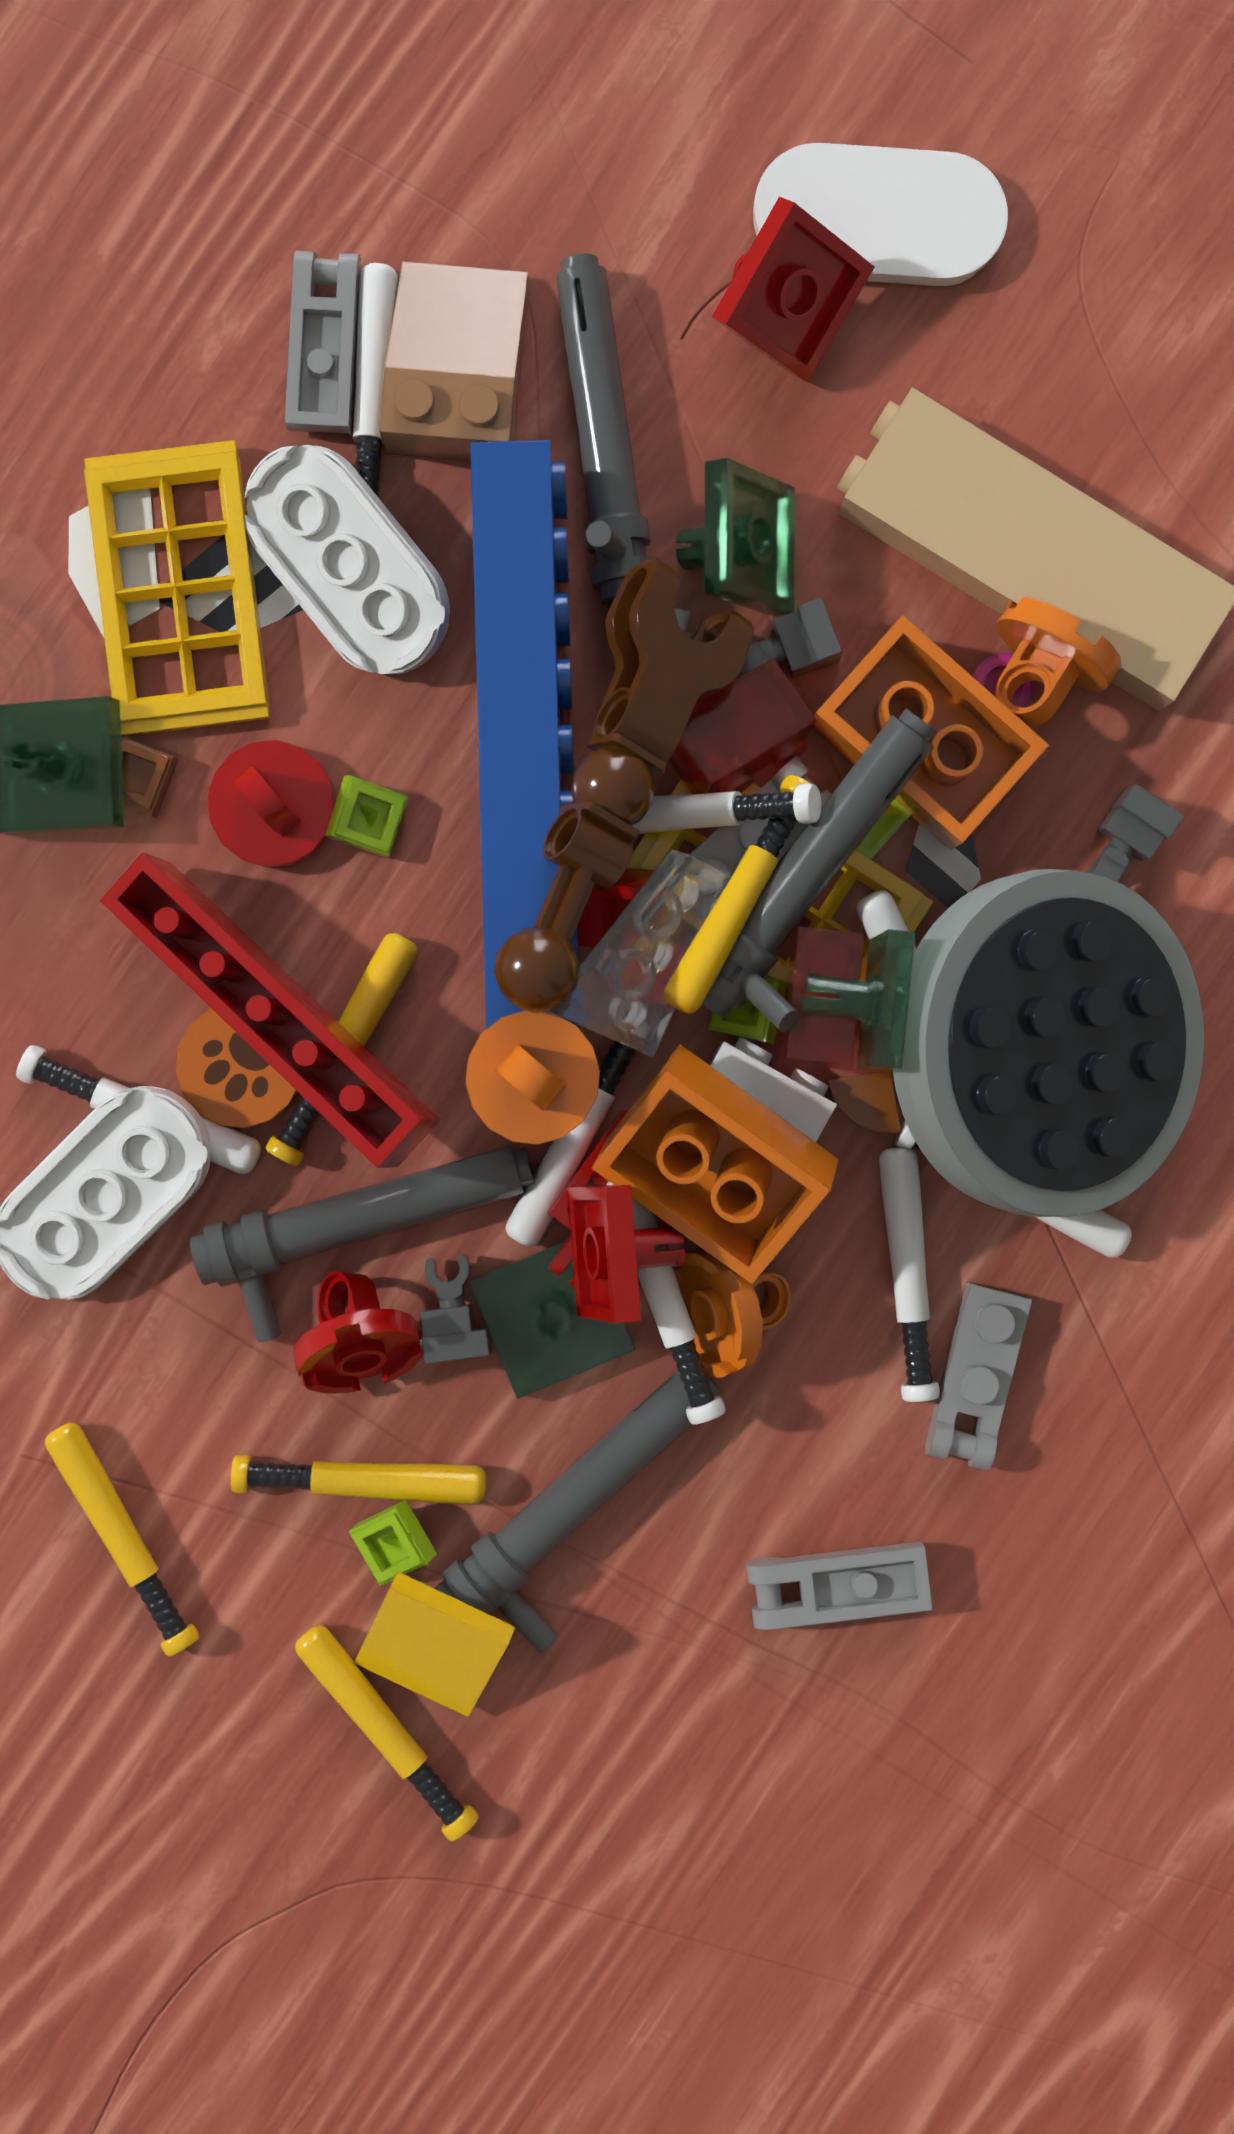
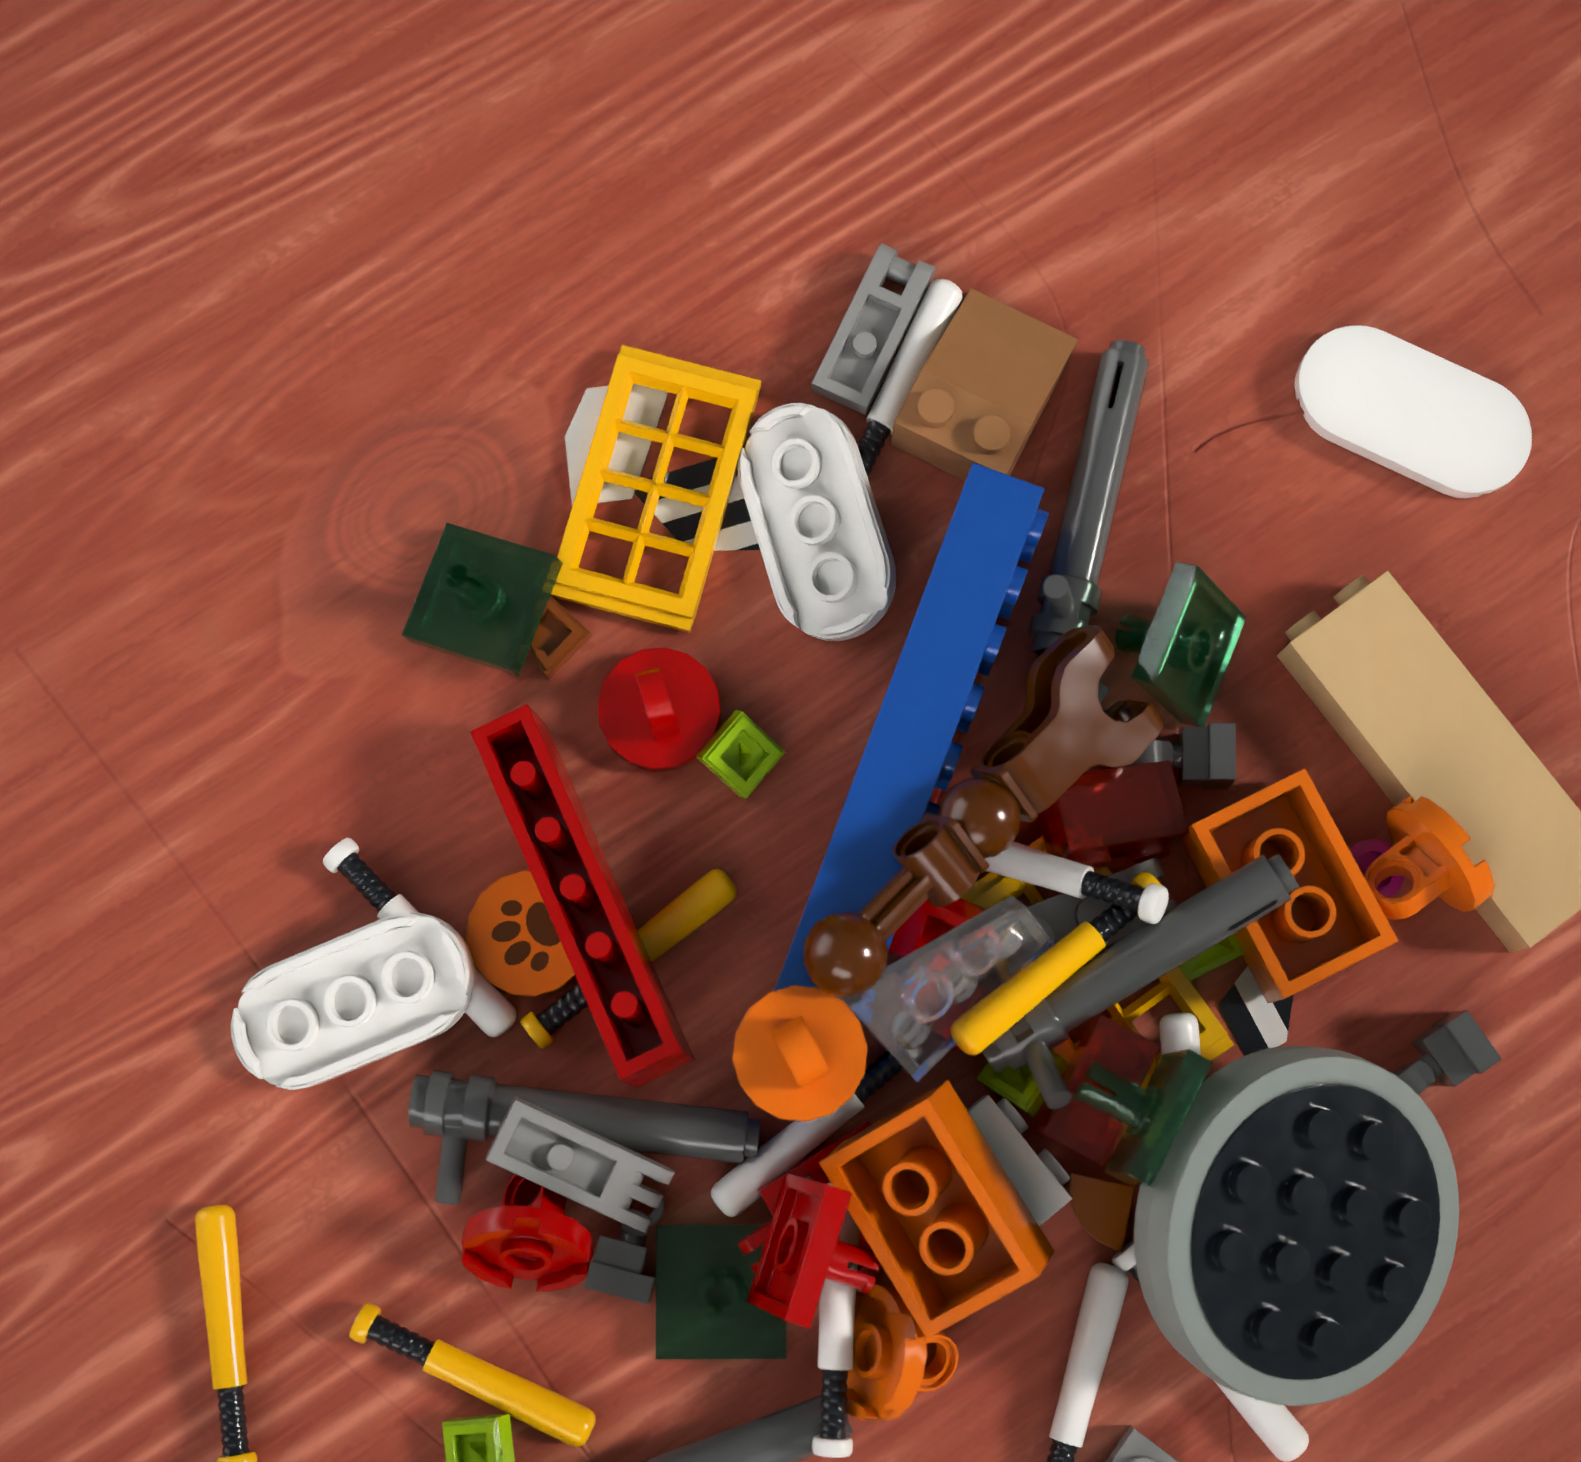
camera: 20 degrees right, 10 degrees down
red tile [712,196,875,383] -> none
none -> light grey hinge [486,1096,675,1232]

